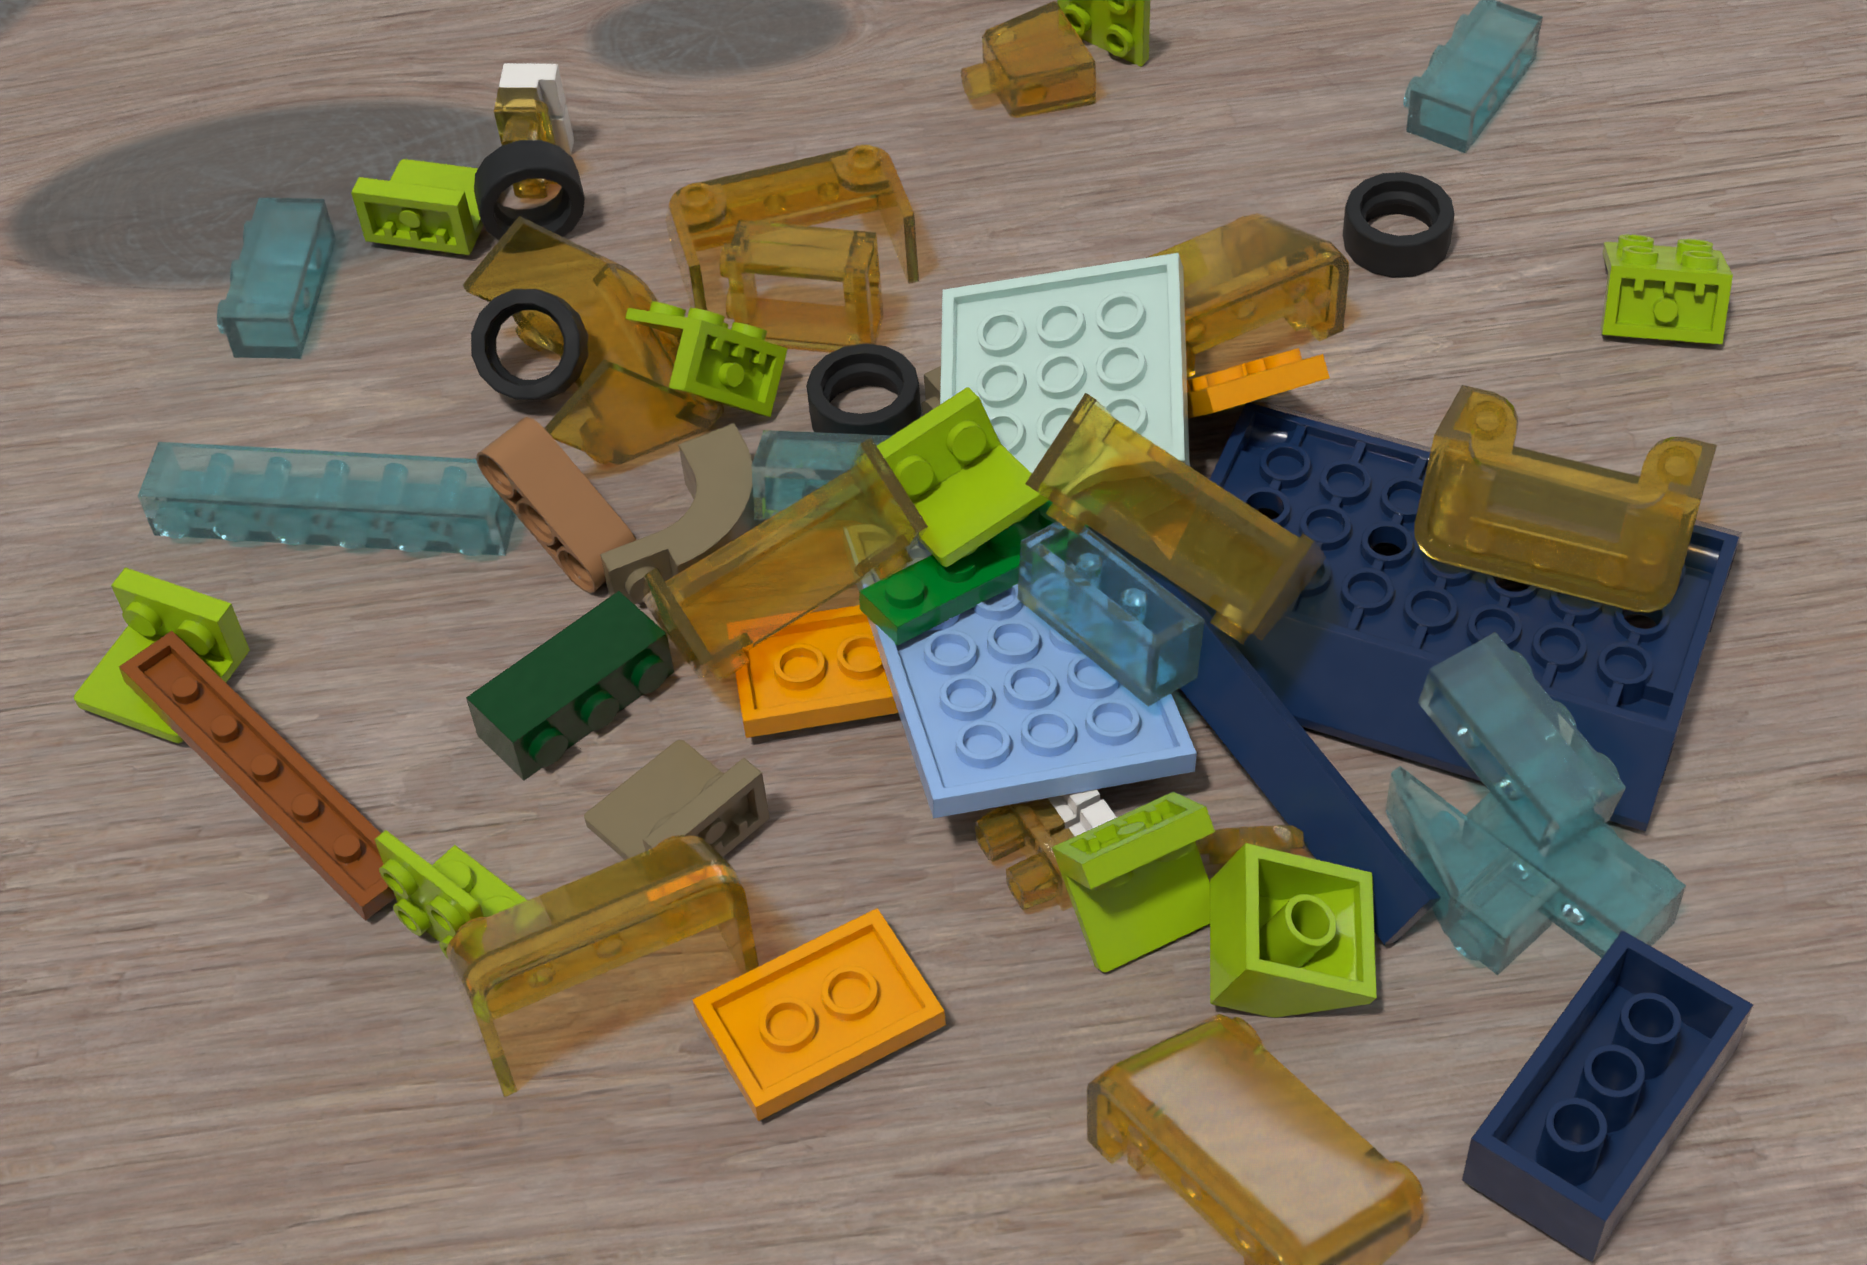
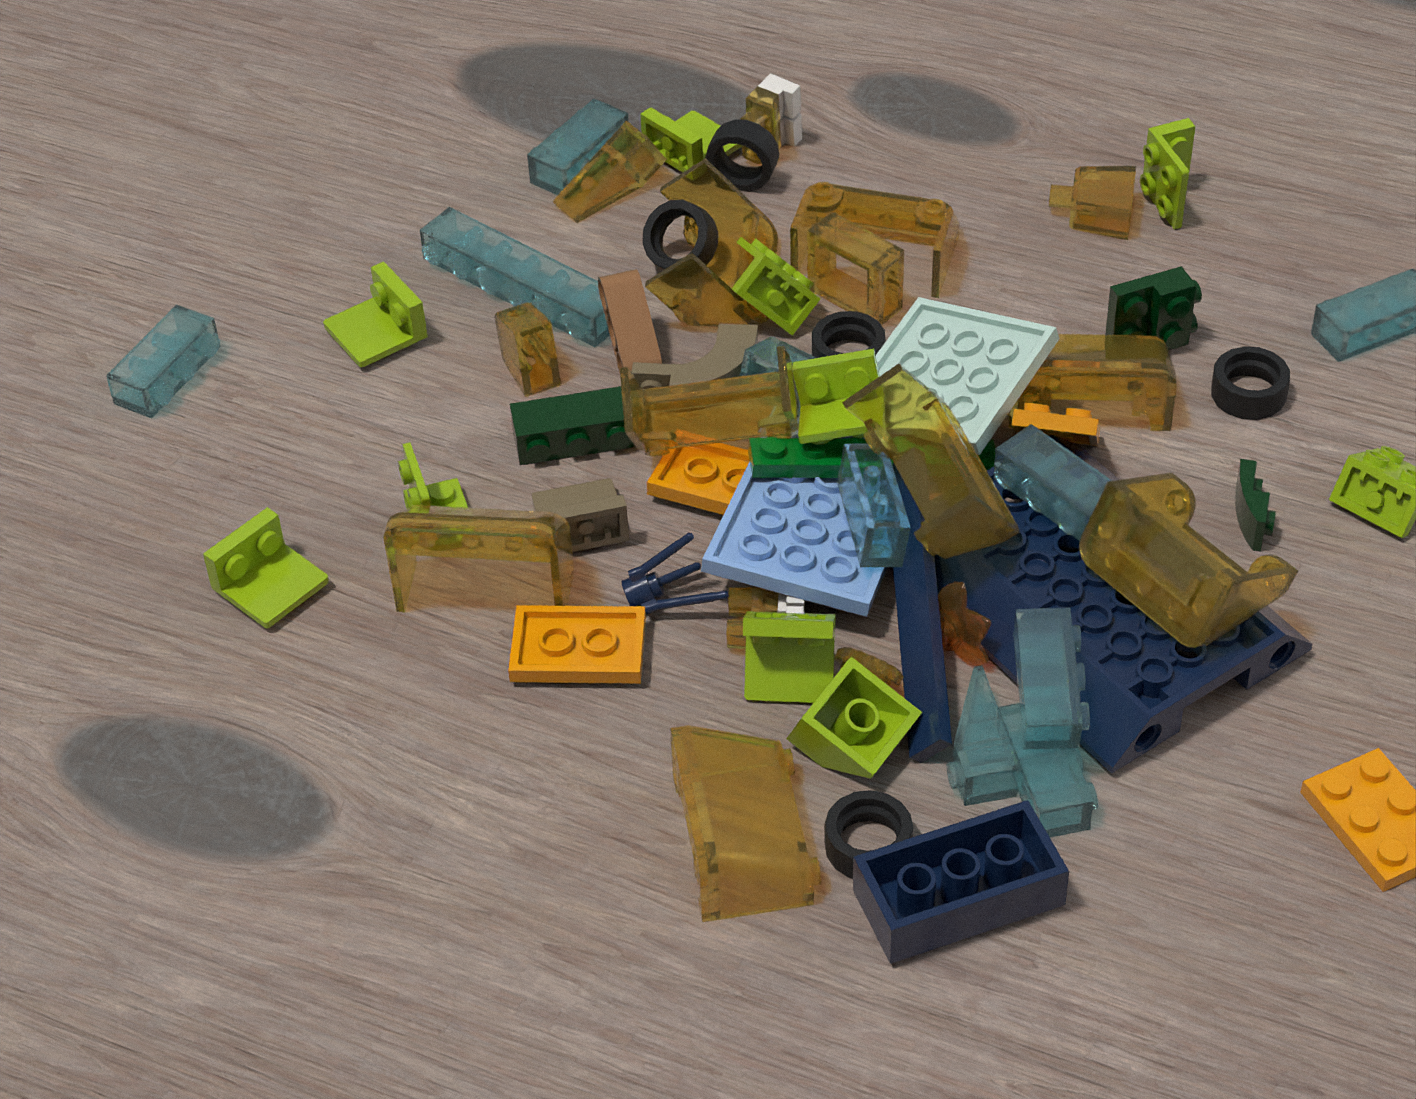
camera: 30 degrees right, 5 degrees down
dark orange plate [119,631,396,921] -> none
none -> lime bracket [203,507,329,628]
none -> clear yellow torso [494,303,562,397]
none -> clear yellow slope [552,121,667,223]
none -> dark blue plant [621,533,729,615]
none -> black tyre [824,790,913,879]
none -> clear orange plate [938,582,991,666]
none -> clear light blue brick [993,424,1126,546]
none -> dark green plate [1104,266,1202,355]
none -> dark green slope [1235,459,1276,552]

